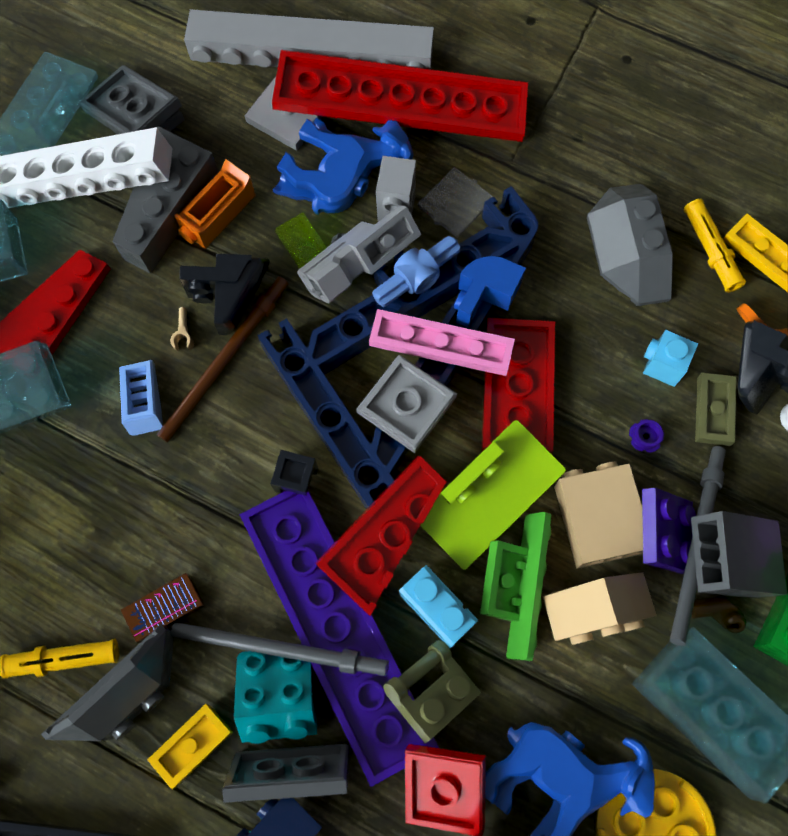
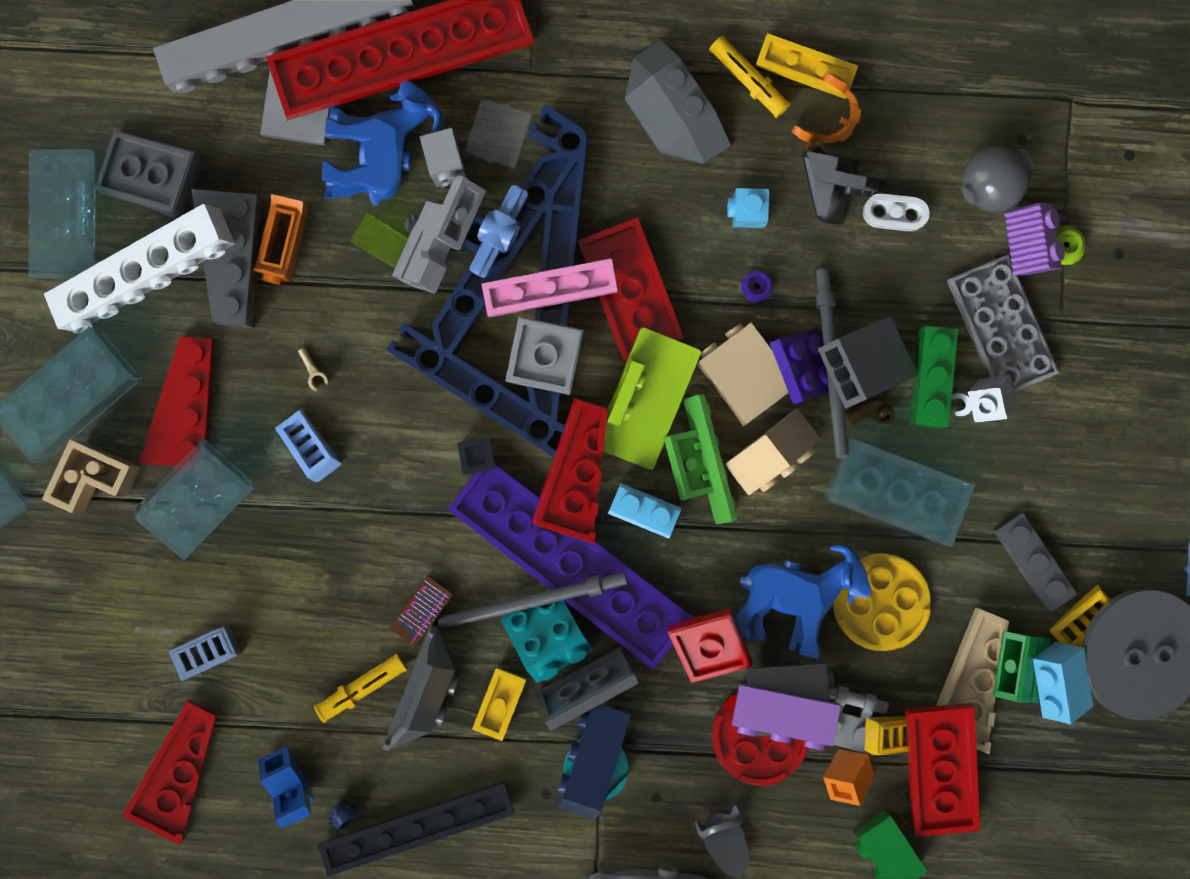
camera: 20 degrees left, 15 degrees up
reddish brown bar [156,276,289,443] -> none
black piece [180,254,270,335] -> none
olive plate [383,640,481,744] -> none
blue brick [454,256,526,328] -> none
olive plate [695,372,736,446] -> none

